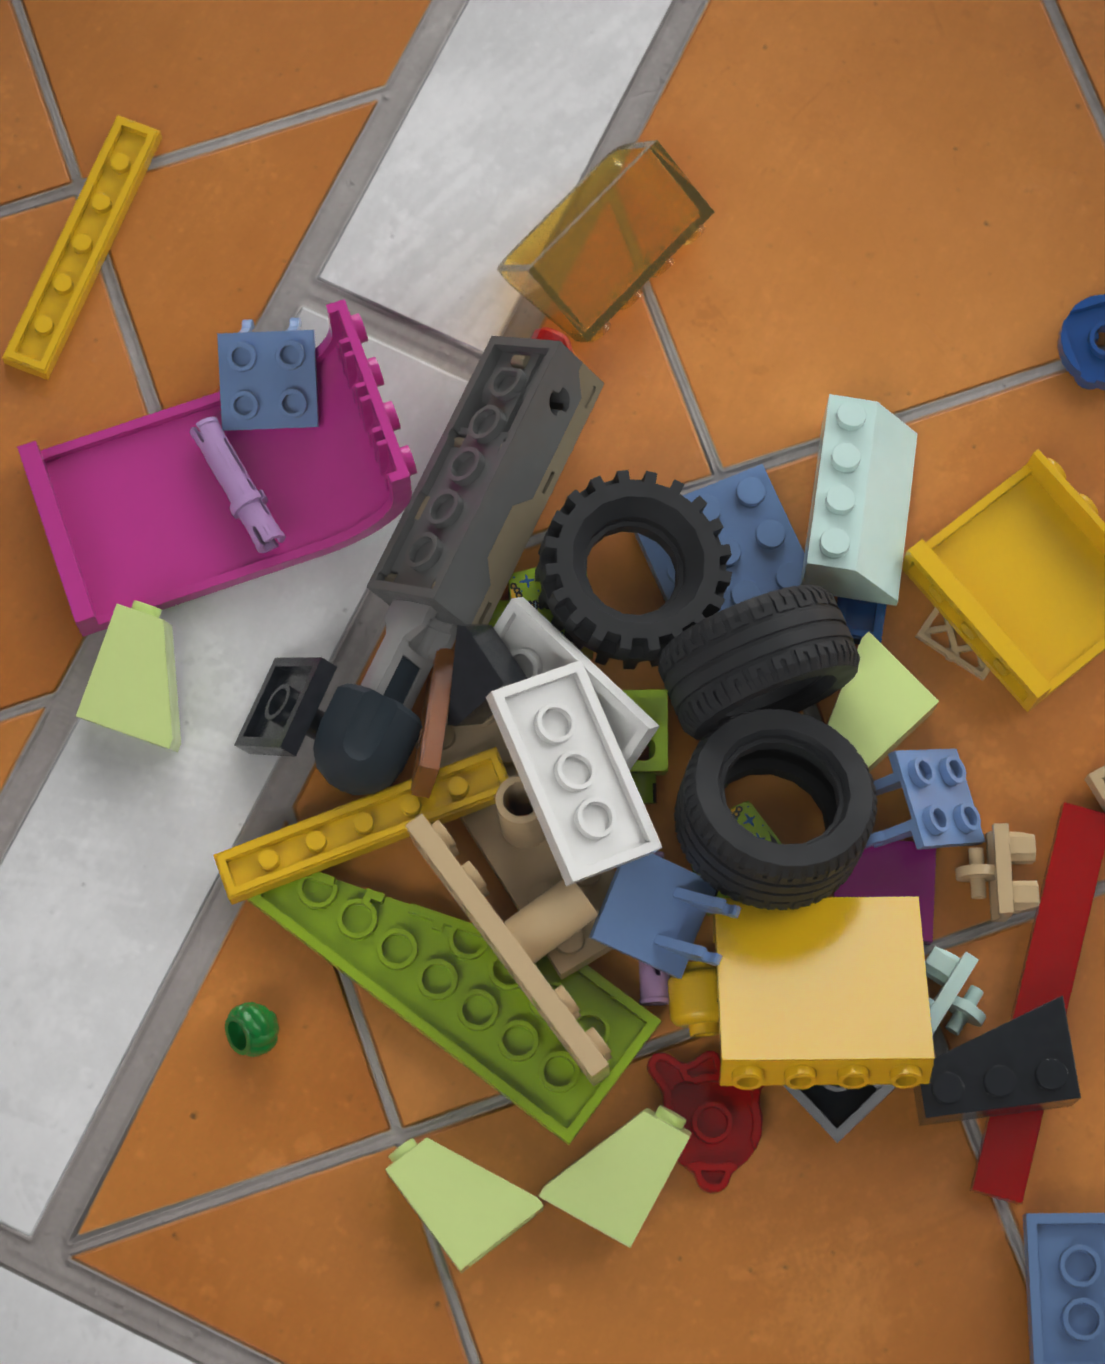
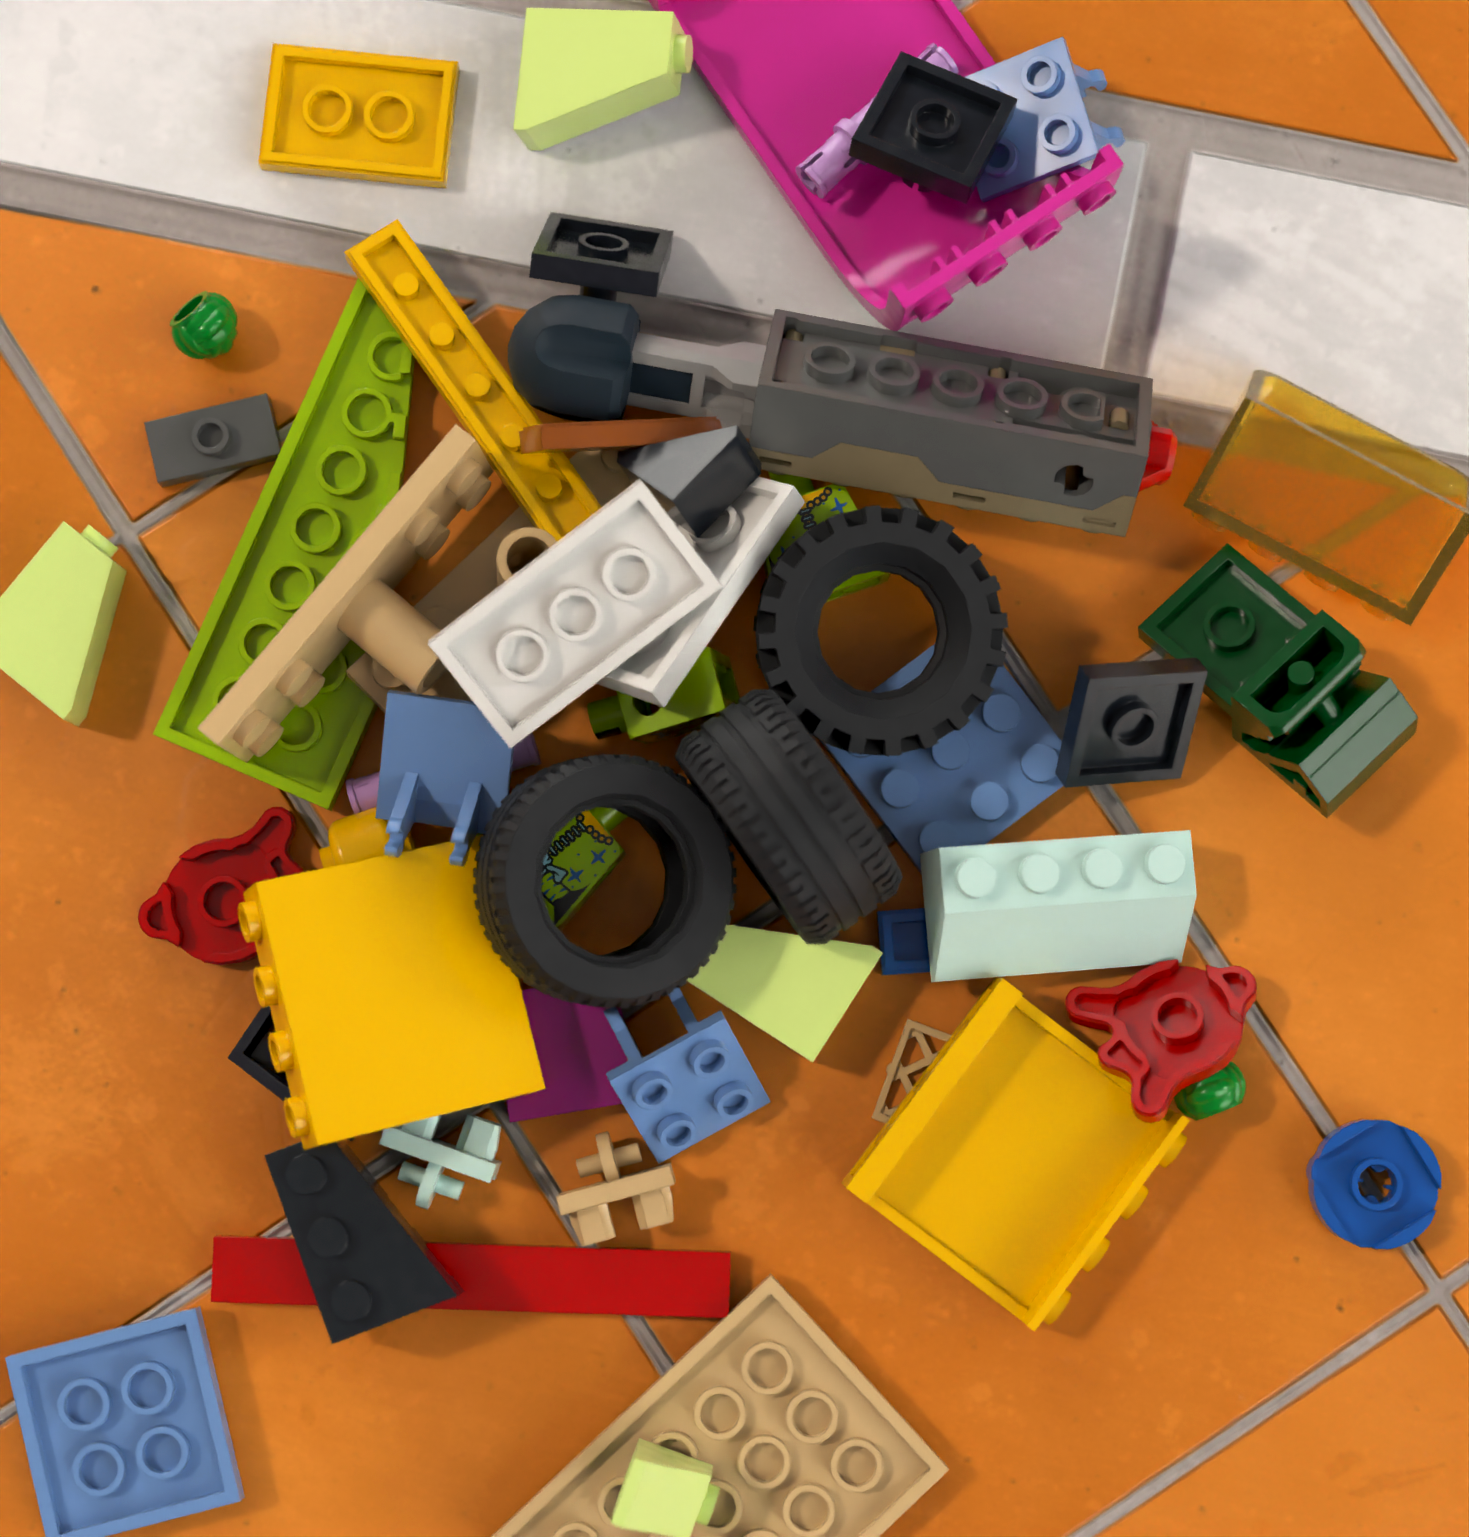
camera: 80 degrees right, 10 degrees up
yellowish green slope [538,1105,692,1248] -> none
none -> dark grey plate [144,393,282,488]
none -> yellow tile [258,43,460,189]
none -> black tile [849,51,1018,204]
none -> black tile [1055,657,1208,788]
none -> red tile [1065,959,1257,1123]
none -> dark green piece [1138,543,1418,818]
none -> green piece [1174,1061,1246,1121]

